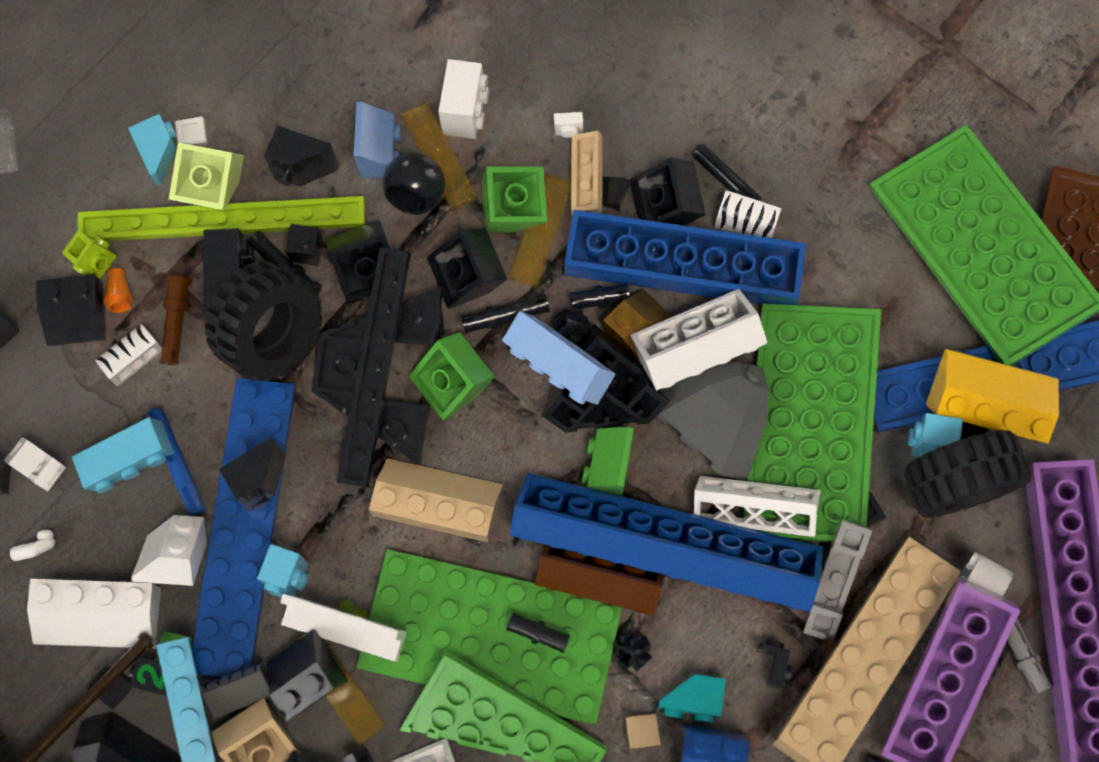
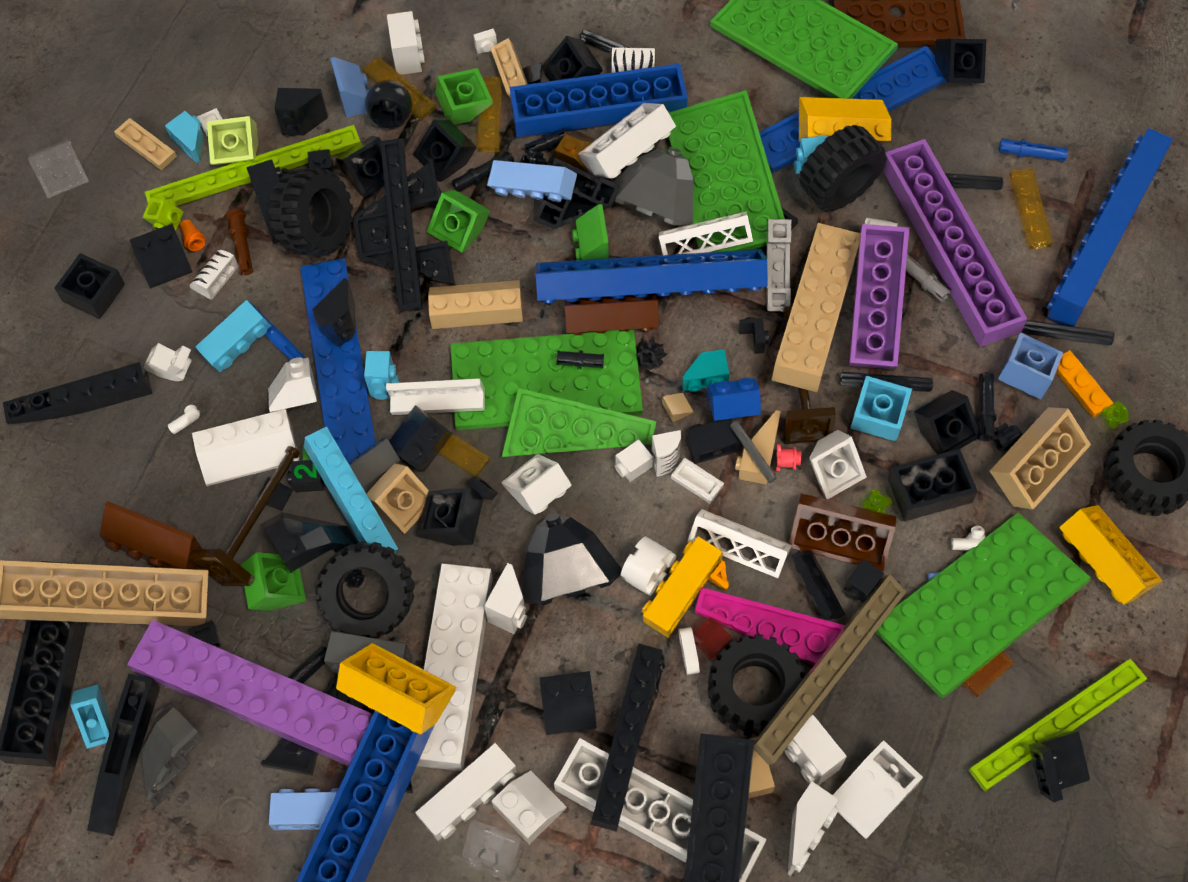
camera: 20 degrees left, 10 degrees down
none -> tan plate [114,118,177,171]

